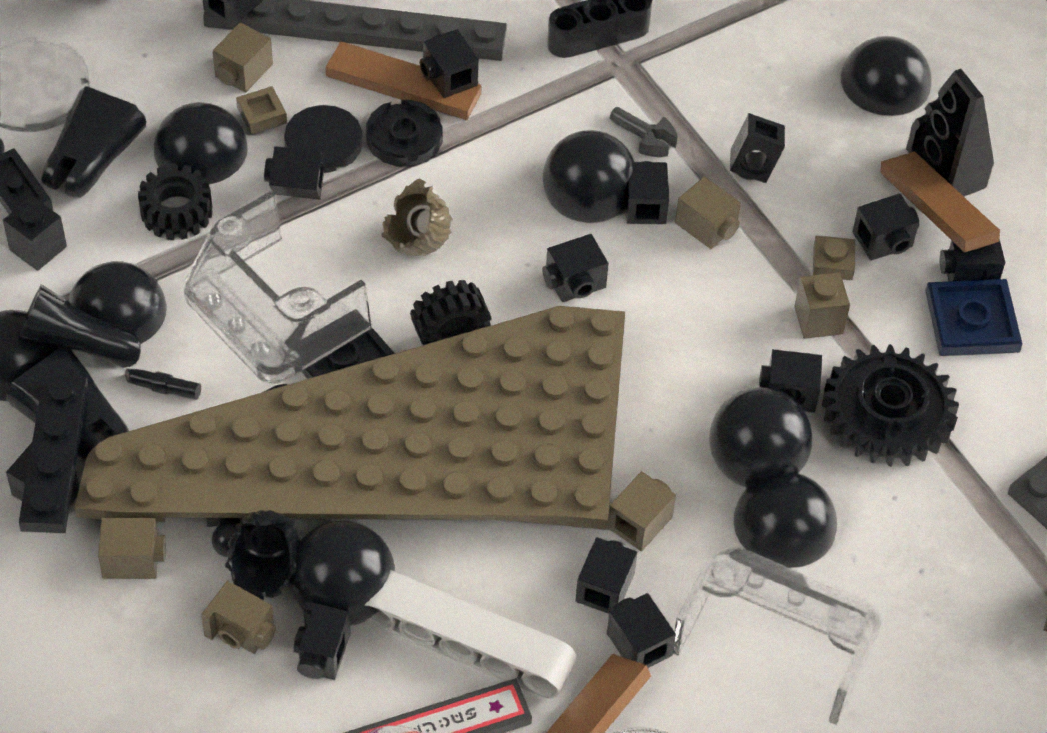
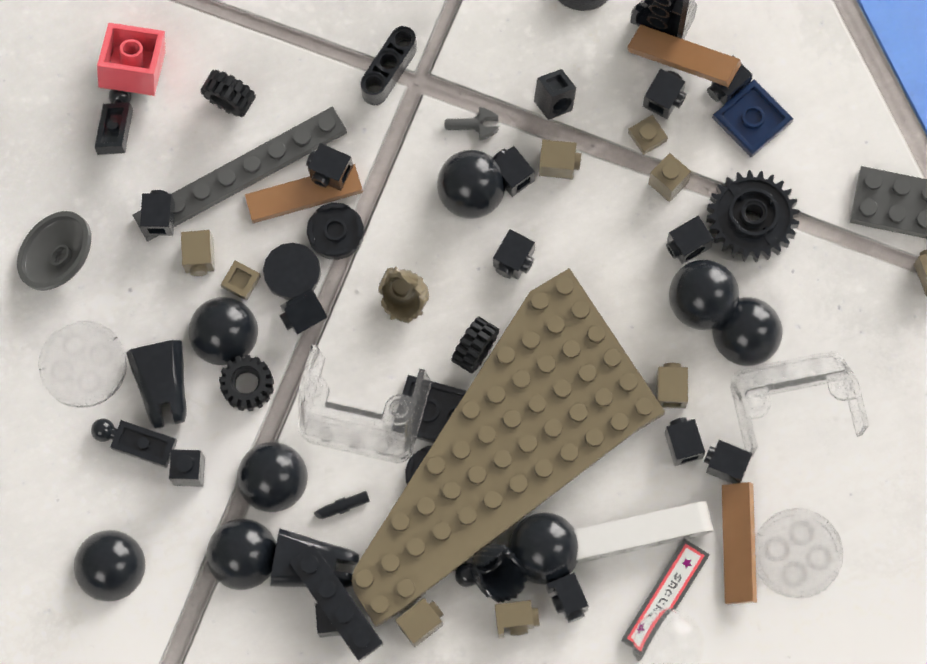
camera: 30 degrees left, 20 degrees up
black piece [20,284,141,368] -> none

